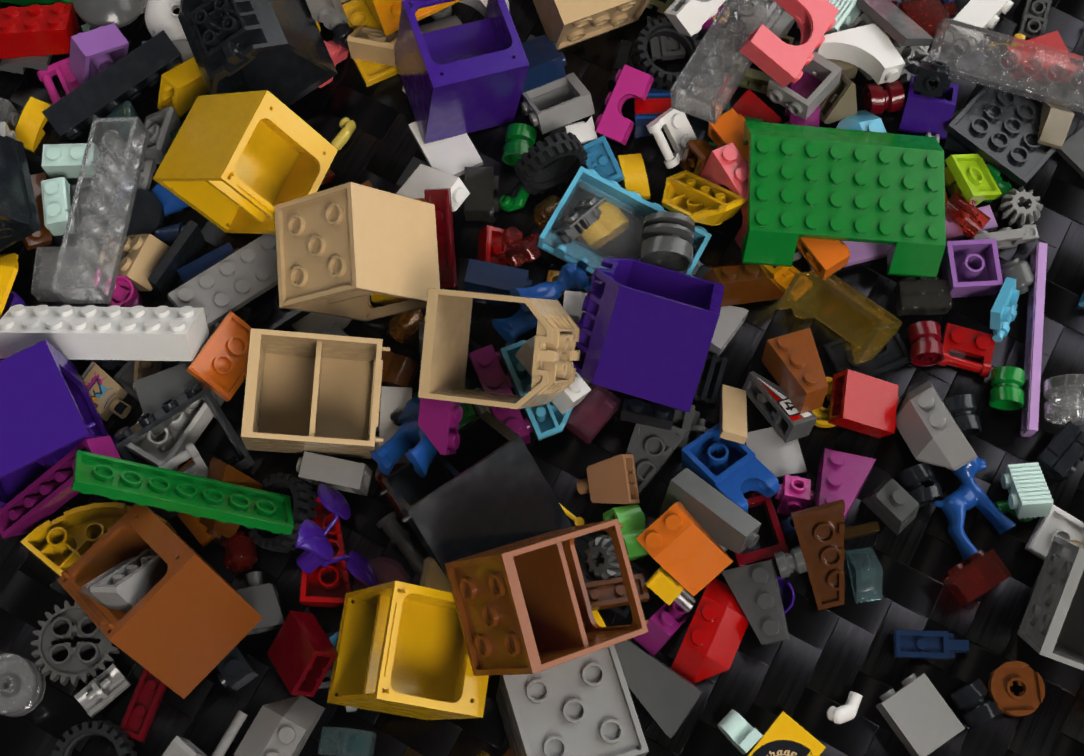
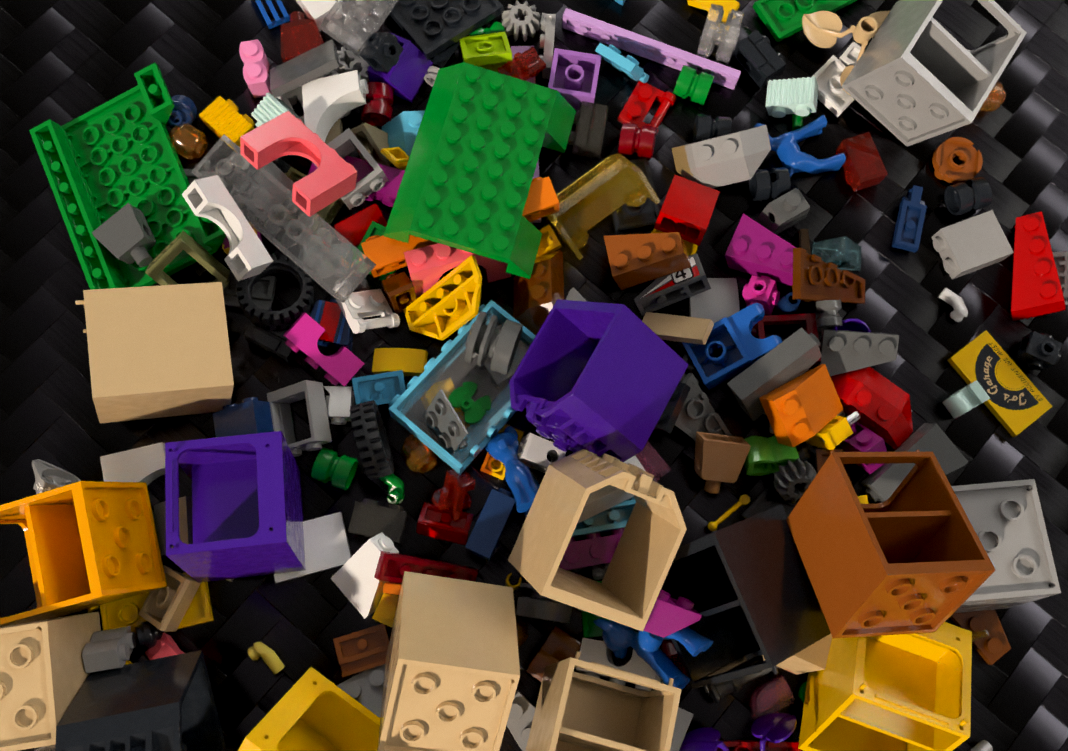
camera: 85 degrees left, 5 degrees up
dark grey head [1000,258,1035,295] -> none
none -> yellow slope [380,147,410,170]
none -> green piece [448,382,492,425]

